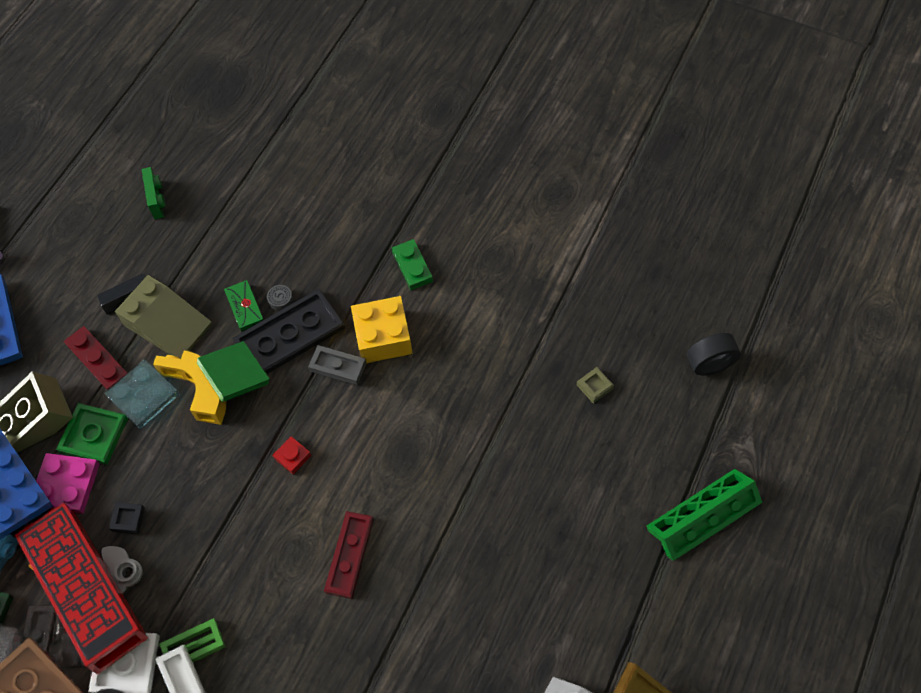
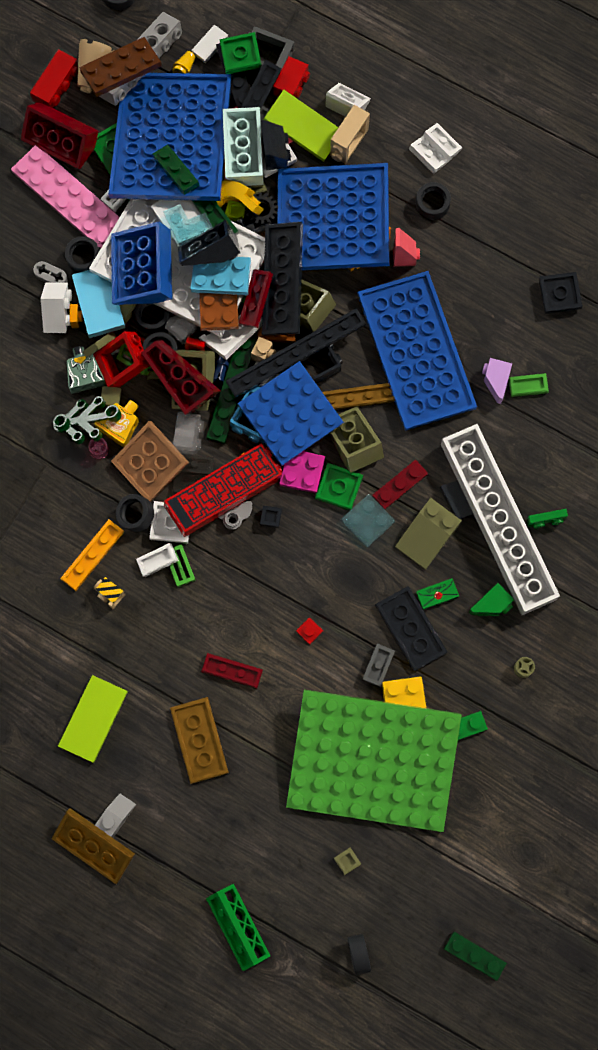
camera: 90 degrees right, 15 degrees up
yellow arch [153,350,226,425] -> none
green tile [197,341,270,402] -> none
dark grey tile [267,285,293,311] -> none
none -> pearl gold tile [170,697,229,784]
none -> bright green plate [286,689,462,832]
none -> white brick [441,424,560,615]
none -> dark green plate [444,931,507,981]
none -> green slope [469,583,514,616]
none -> olive wheel [514,657,535,678]

